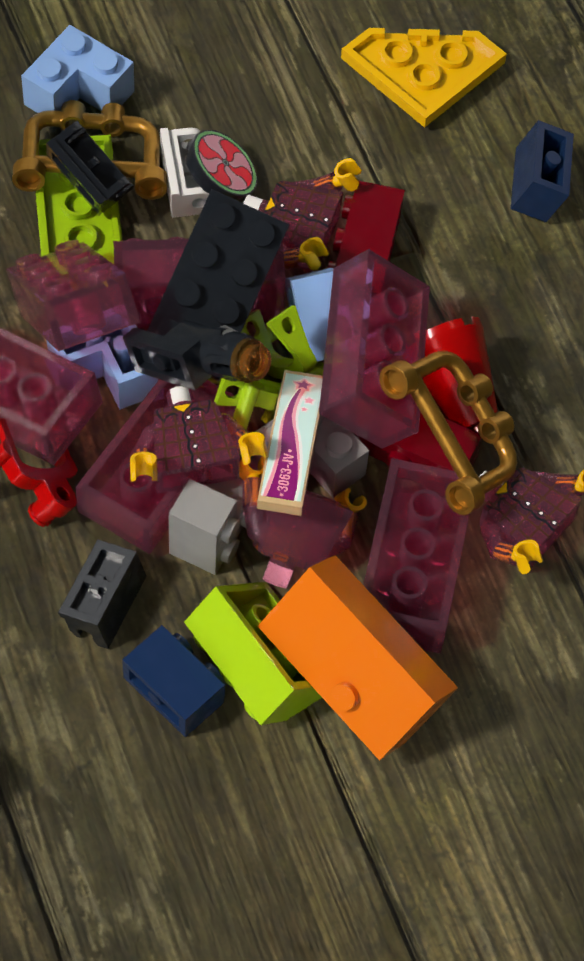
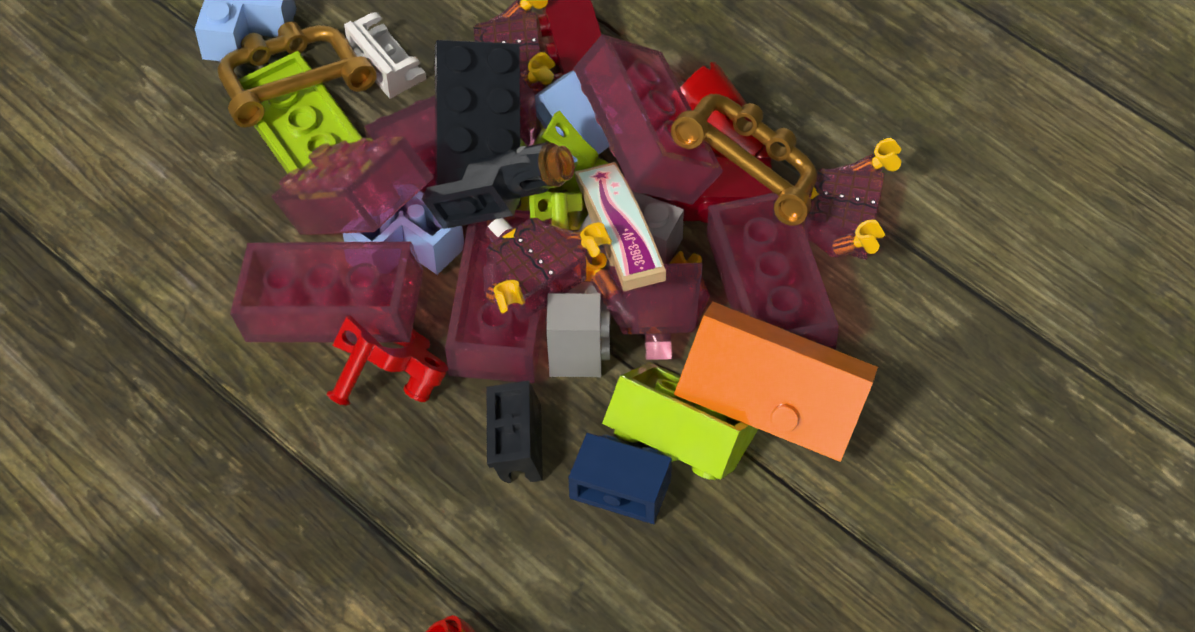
camera: 20 degrees left, 5 degrees down
black hinge [46,121,134,216] -> none
tile [185,130,258,202] -> none

